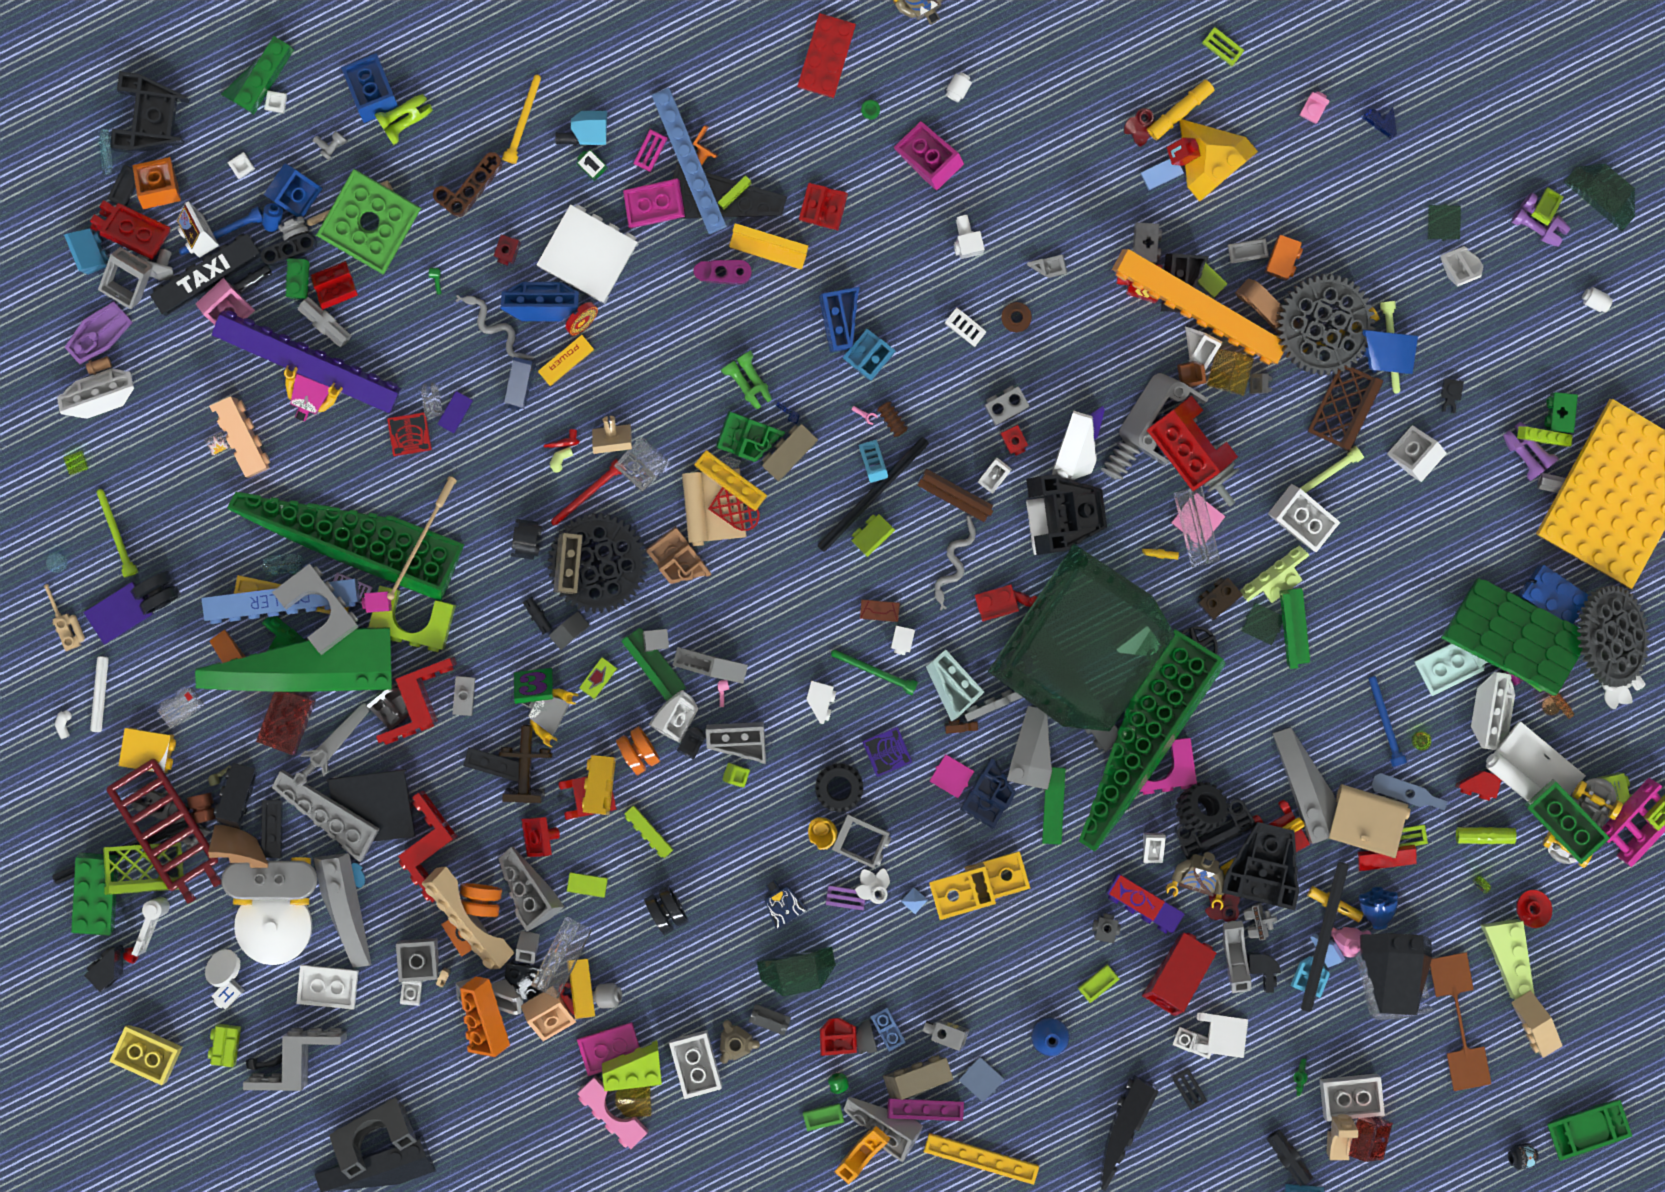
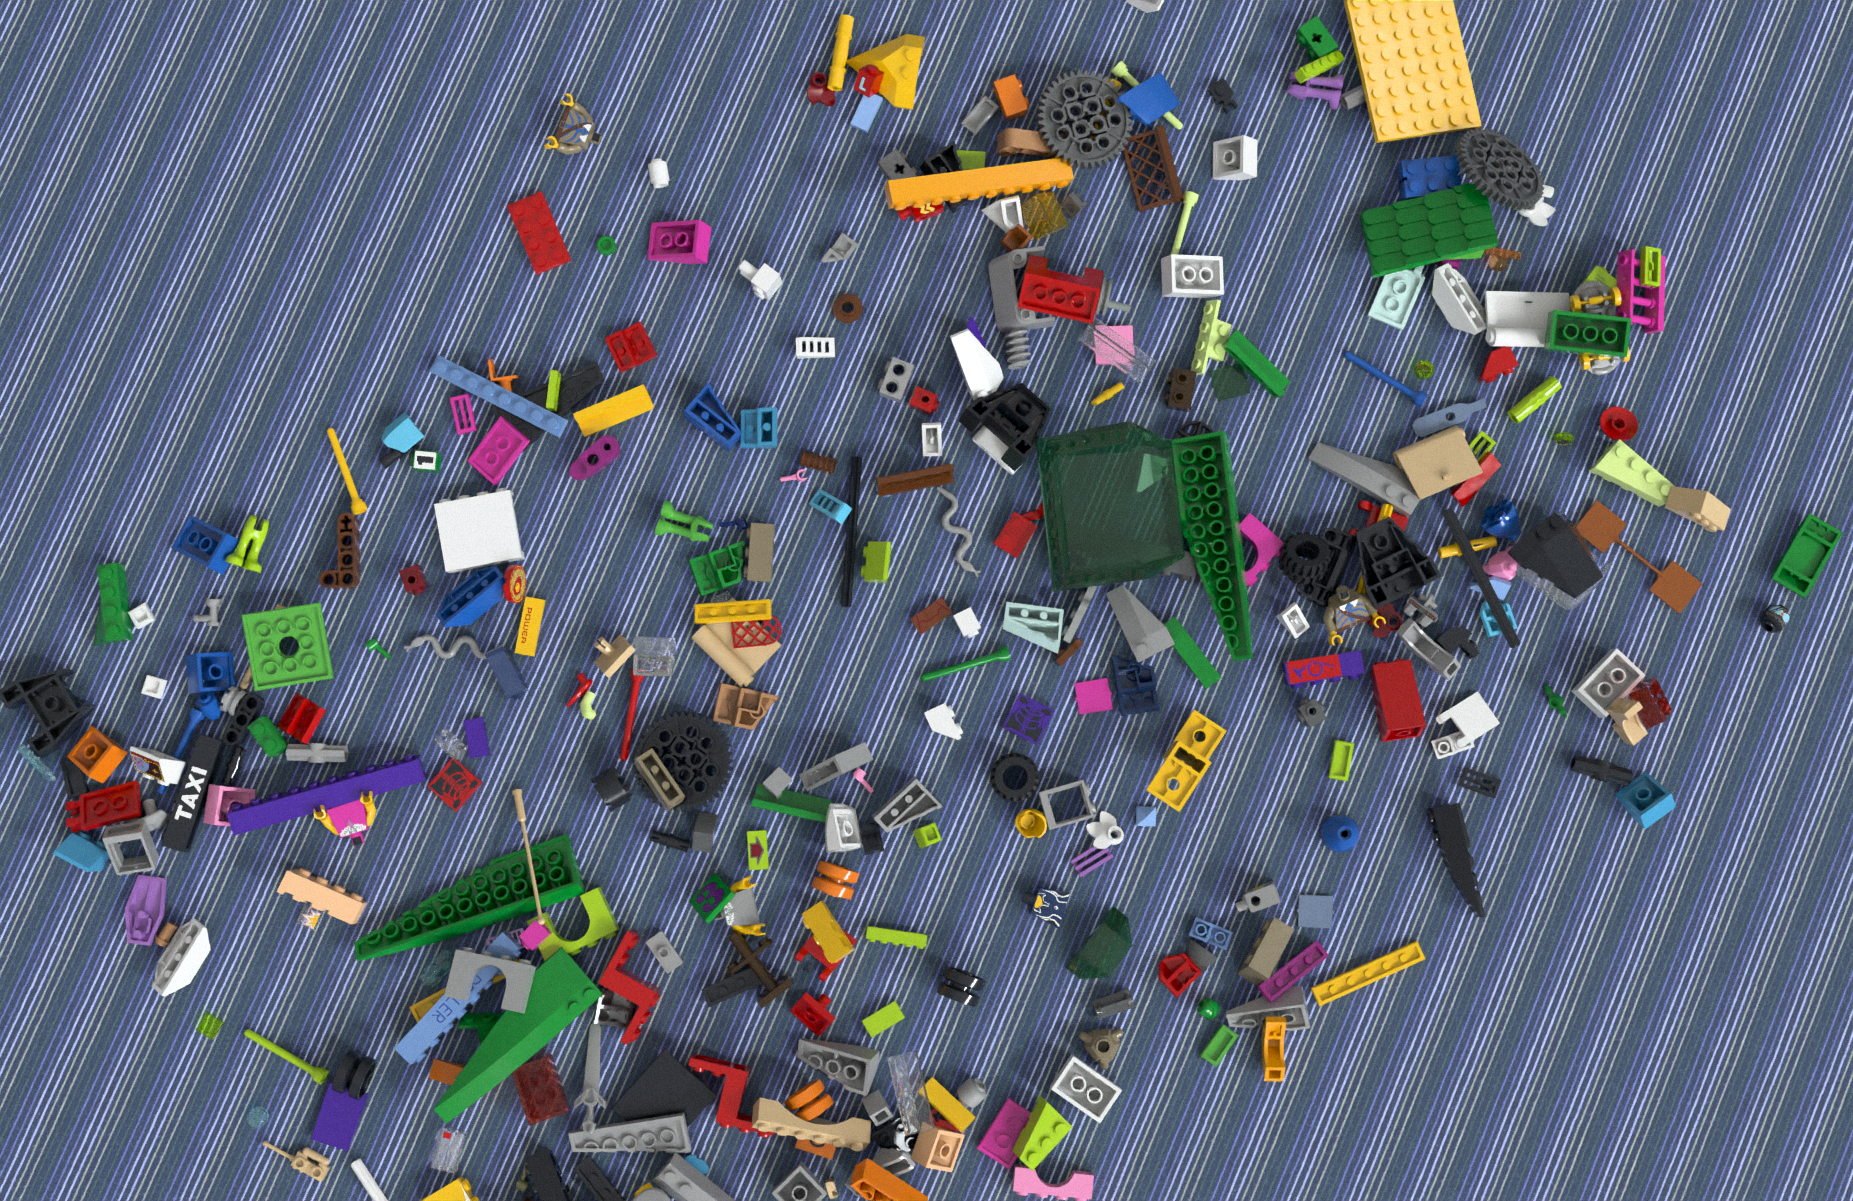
camera: 45 degrees left, 5 degrees down
clear yellow slope [615,1086,652,1117] -> none

